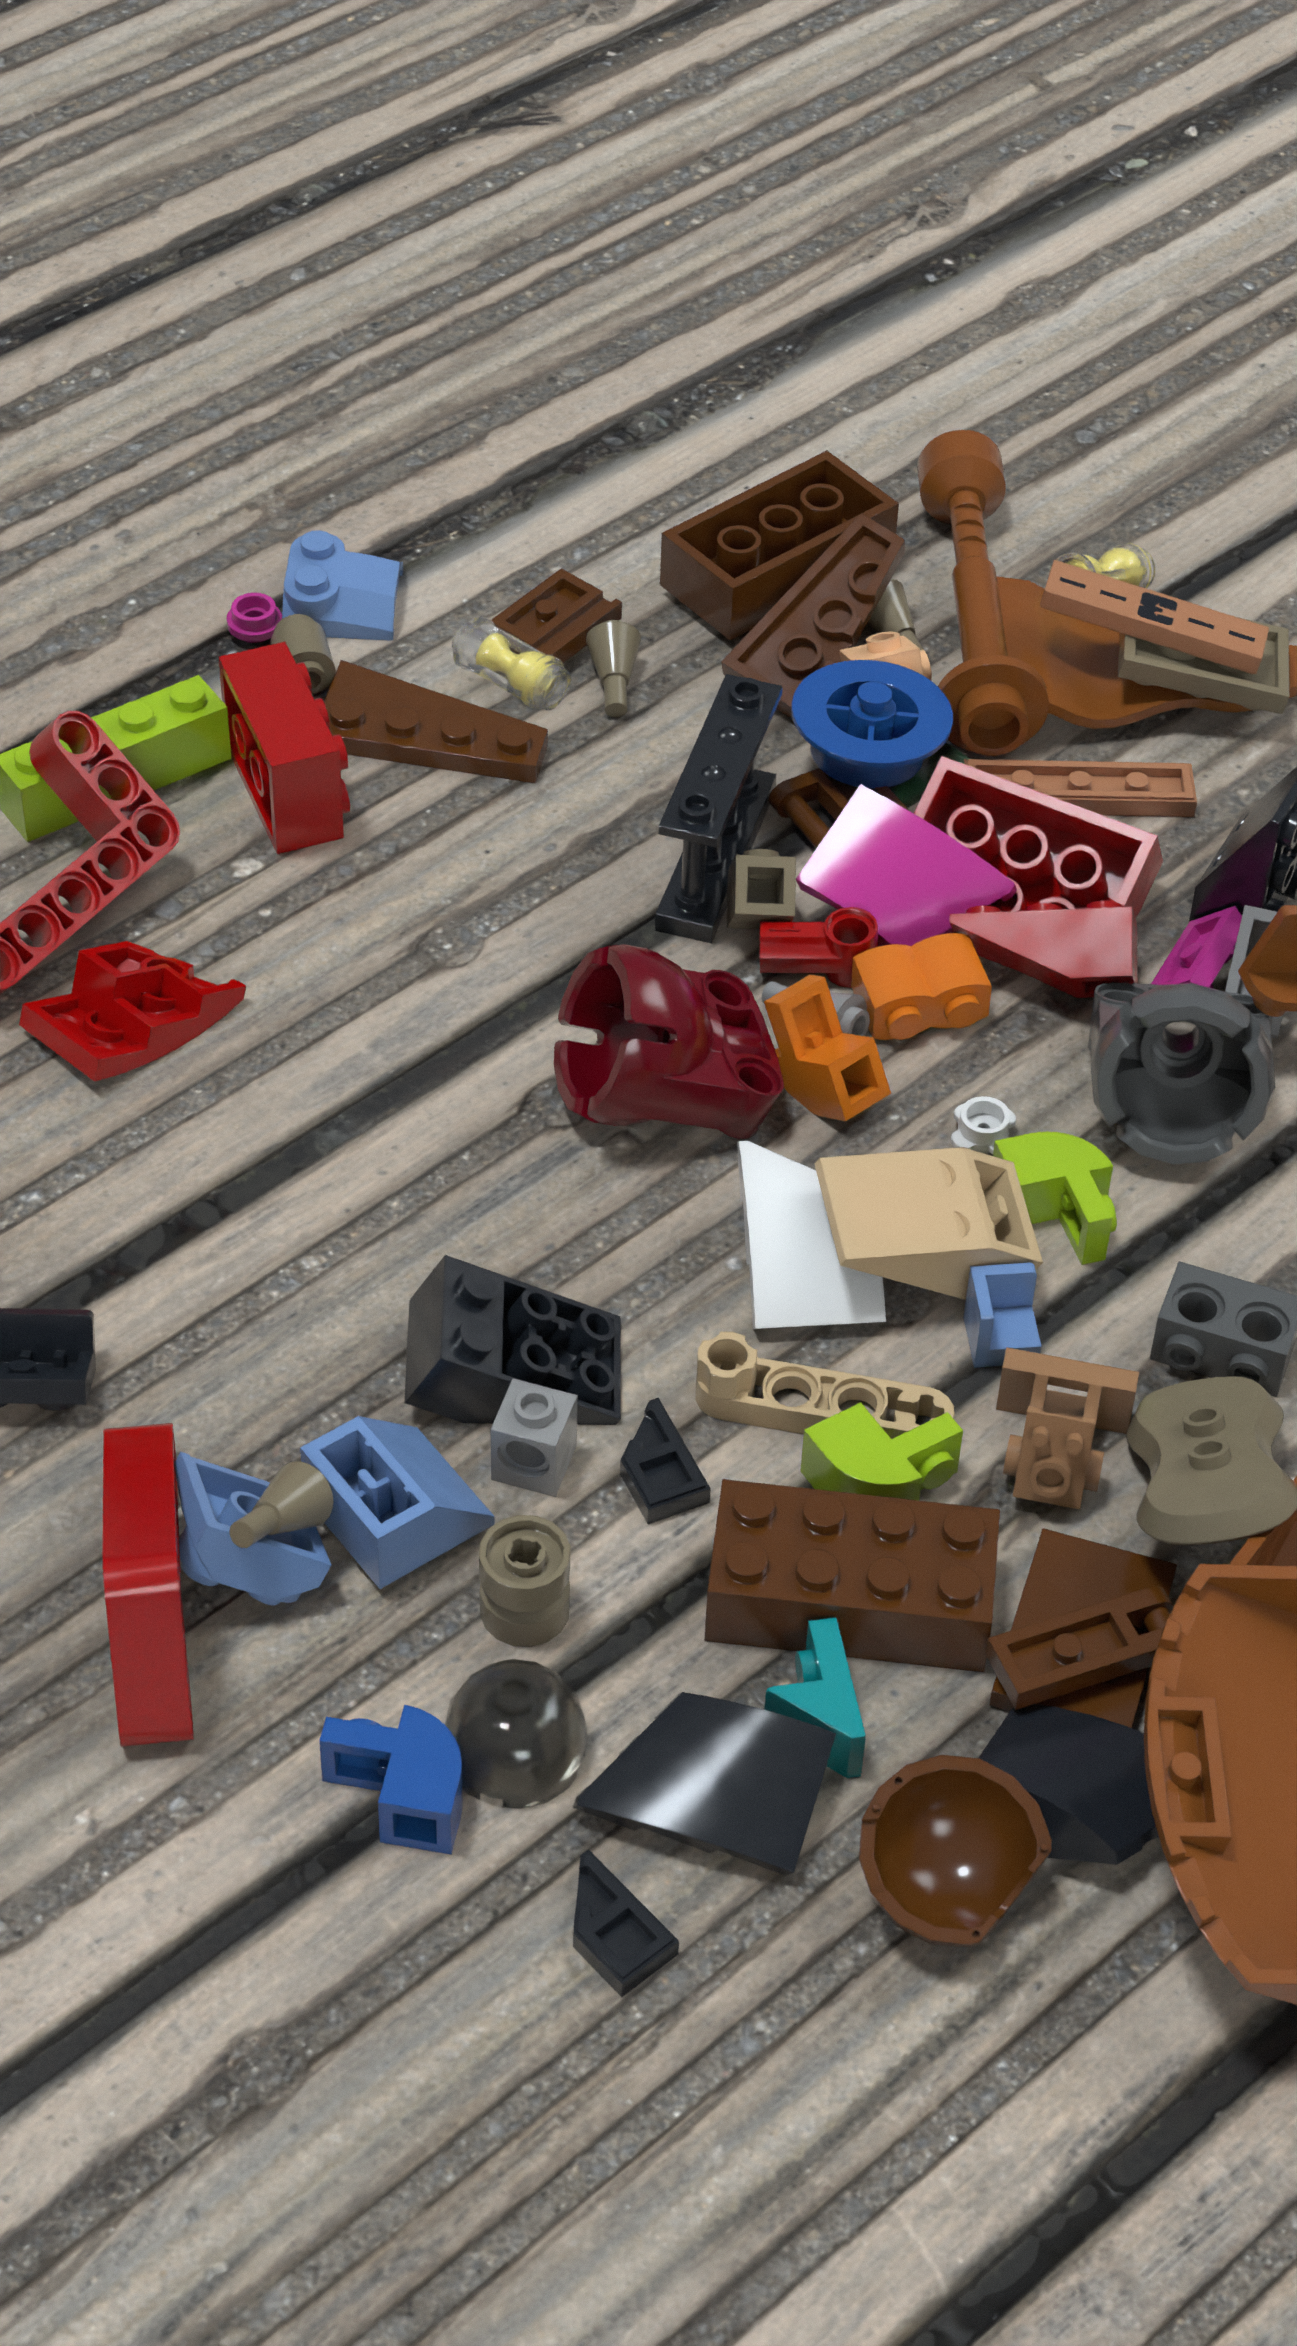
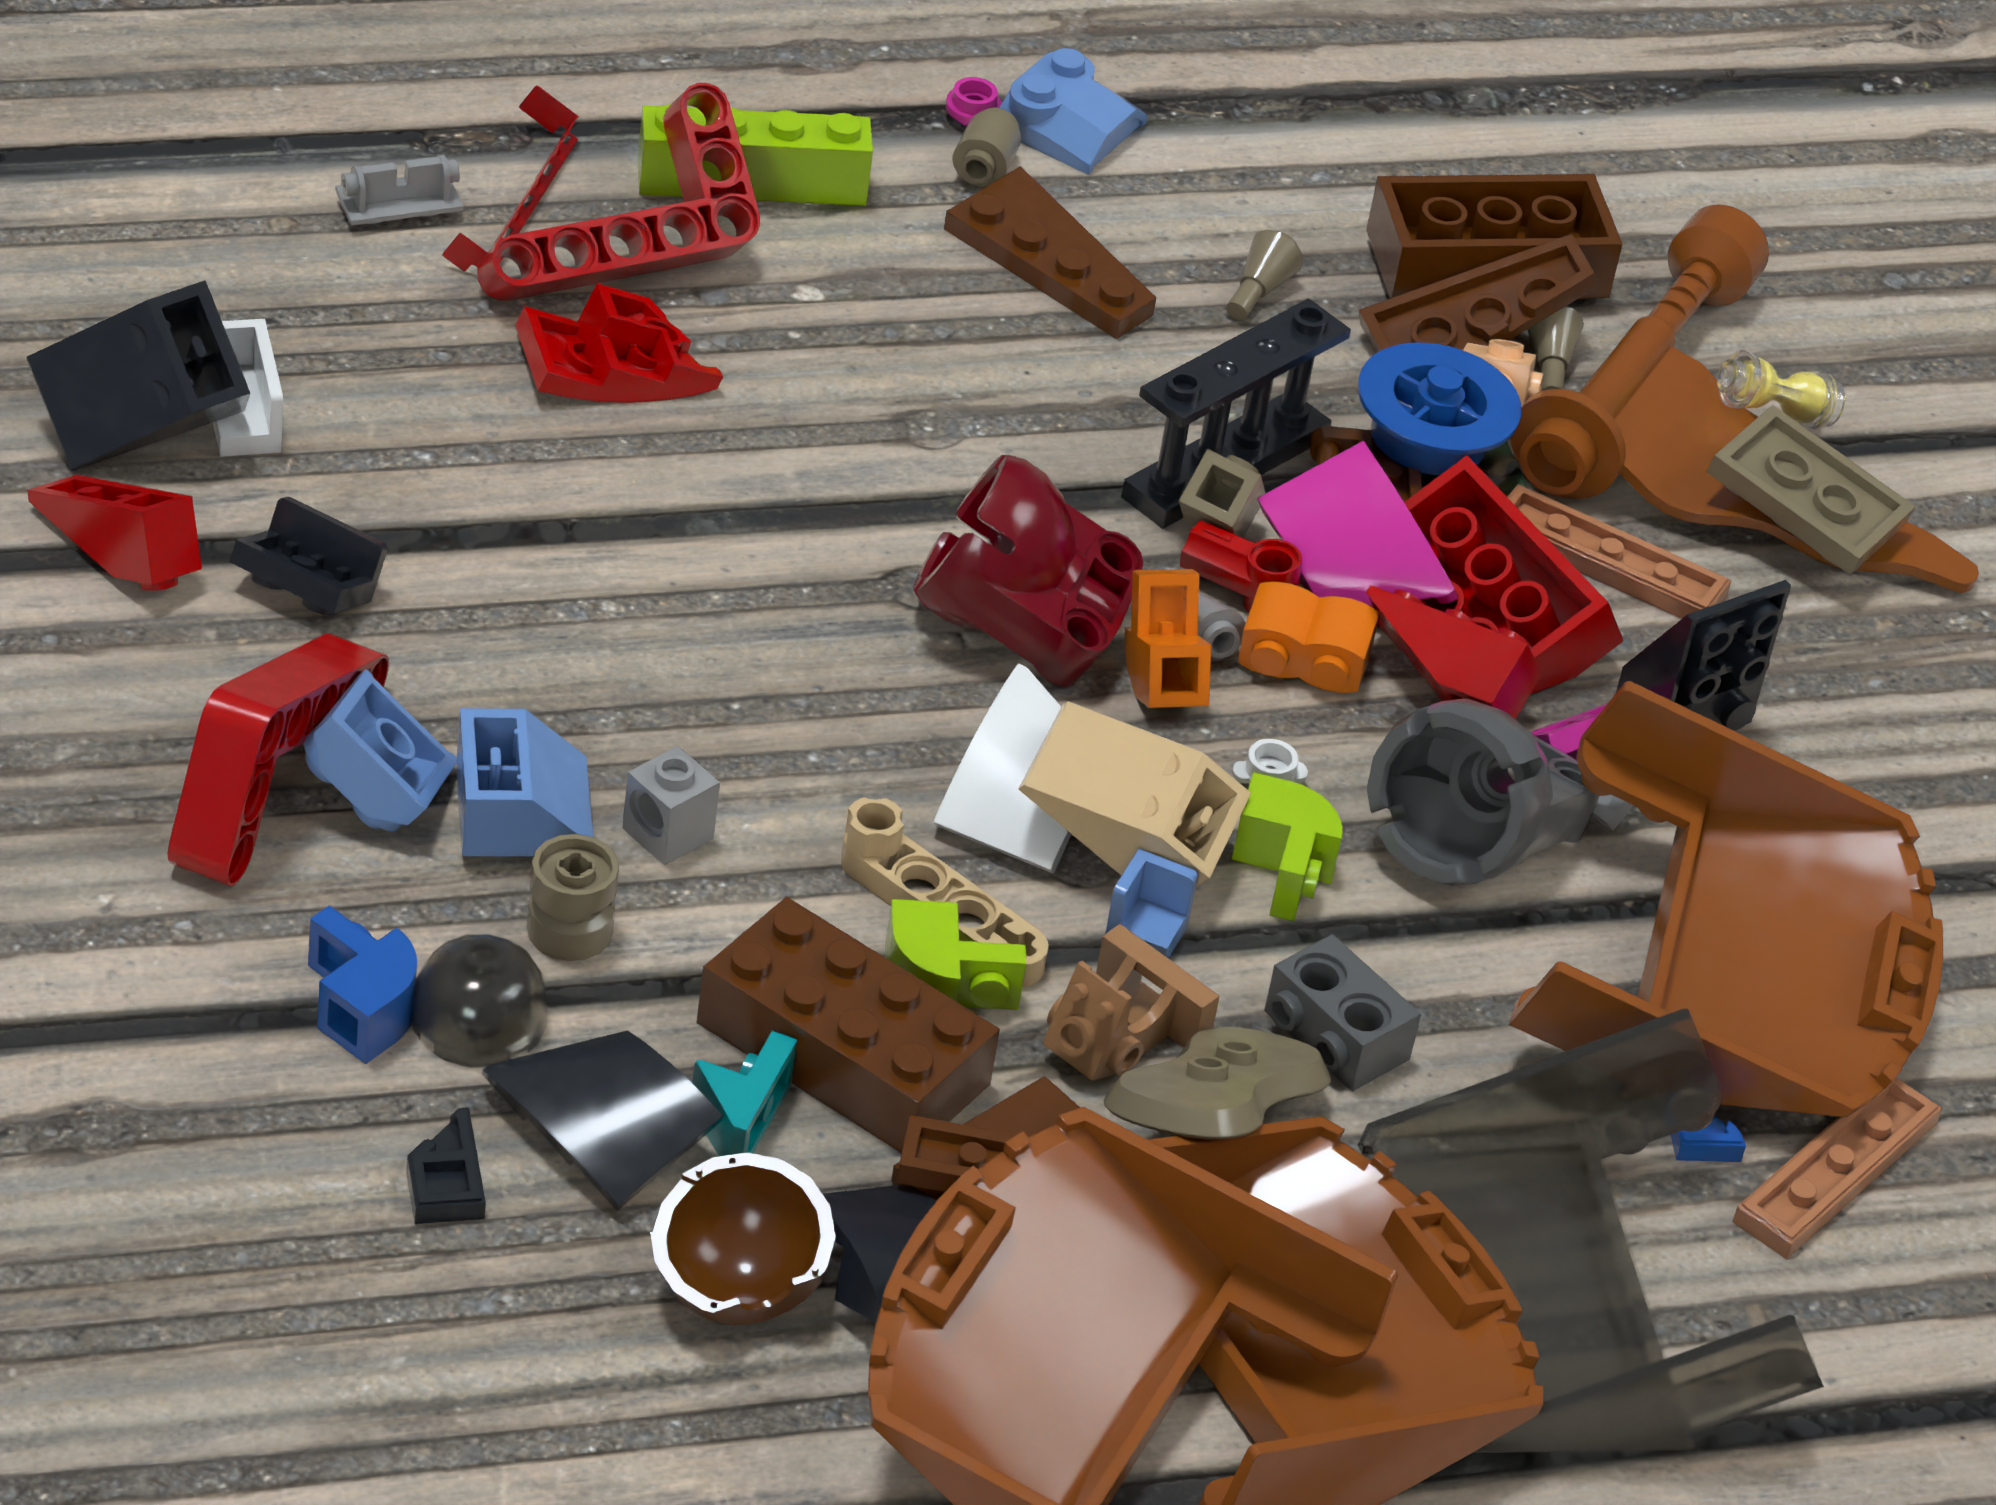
camera: 25 degrees right, 5 degrees down
red brick [219,642,350,854] -> none
dark tan cone [229,1461,333,1548] -> none
black slope [404,1255,621,1425] -> none
clear piece [452,616,571,710] -> none
reddish brown plate [489,568,622,672] -> none
black tile [620,1398,711,1524] -> none
nougat tile [1039,560,1269,675] -> none

